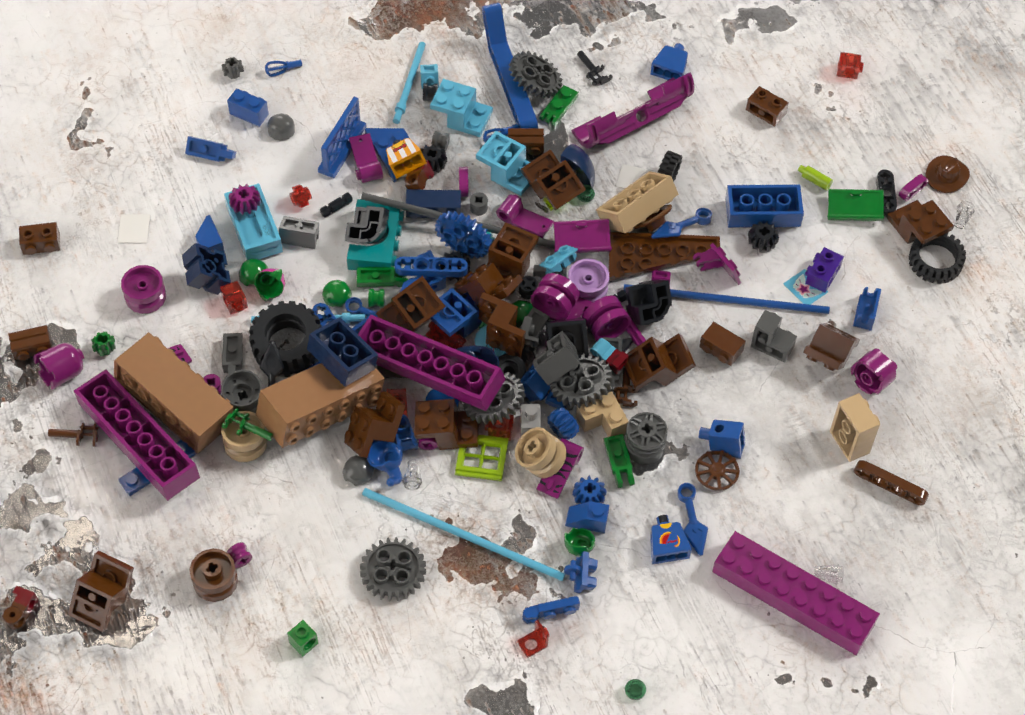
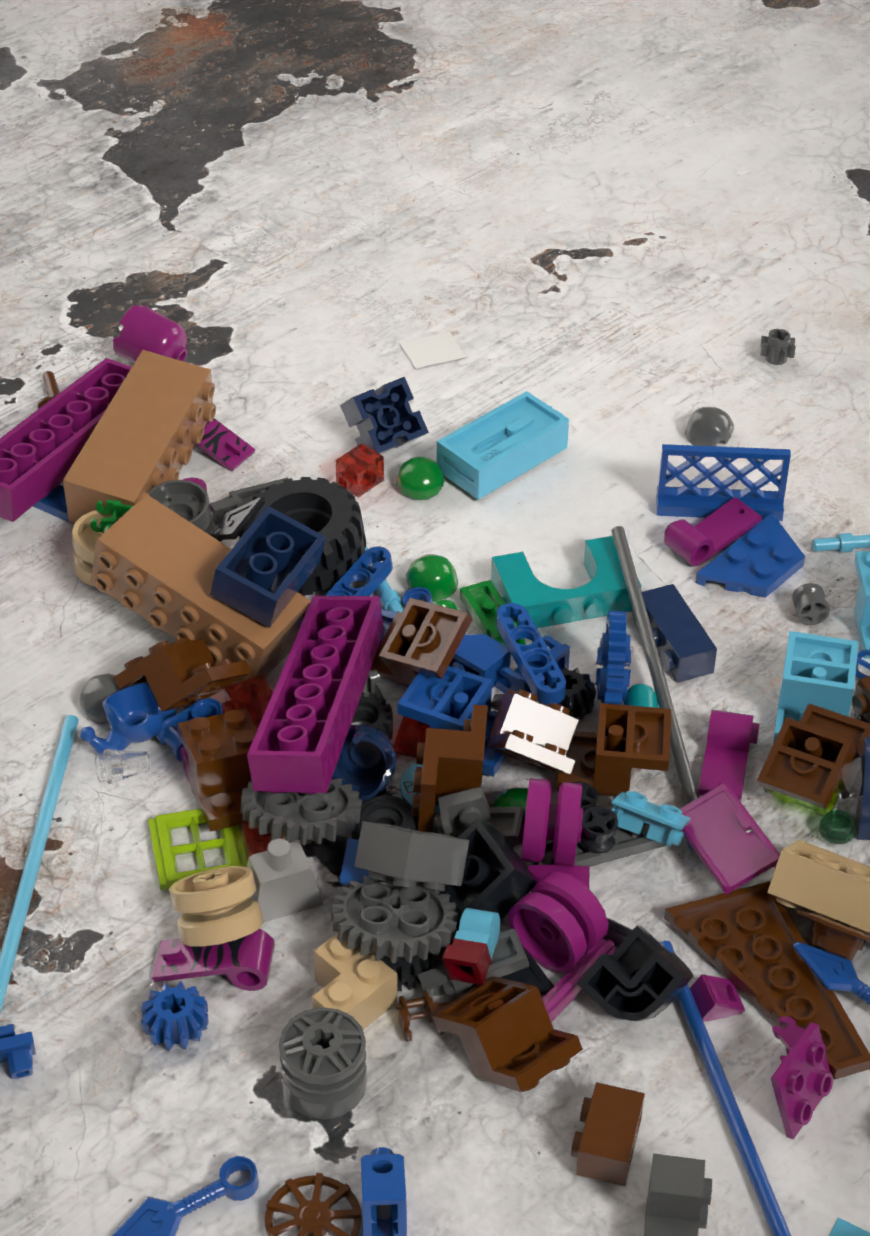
camera: 70 degrees right, 15 degrees down
reddish brown brick [8,325,52,361] -> none
reddish brown brick [19,222,61,255] -> none
green gear [91,331,116,356] -> none
magenta wheel [121,265,166,314] -> none
blue hinge [185,136,237,162] -> none
blue slope [195,215,225,253] -> none
blue brick [227,88,269,127] -> none
magenta gear [229,184,261,215] -> none
green hat [254,268,285,301] -> none
blue piece [265,59,302,77] -> none
dark grey hinge [279,216,319,249] -> none
clear red gear [289,184,312,208] -> none
black axle [320,192,353,218] -> none
black brick [345,206,390,244] -> none
light orange torso [386,138,427,179] -> none
reddish brown leg [405,160,435,190] -> none
black gear [419,143,447,173] -> none
magenta beam [459,167,469,197] -> none
dark grey wheel [470,192,488,216] -> none
blue gear [547,407,579,440] -> none
green hair [564,528,595,556] -> none
blue slope [565,501,610,533] -> none
lavender wheel [568,259,609,302] -> none
green hinge [603,434,635,488] -> none
blue torso [650,515,692,564] -> none

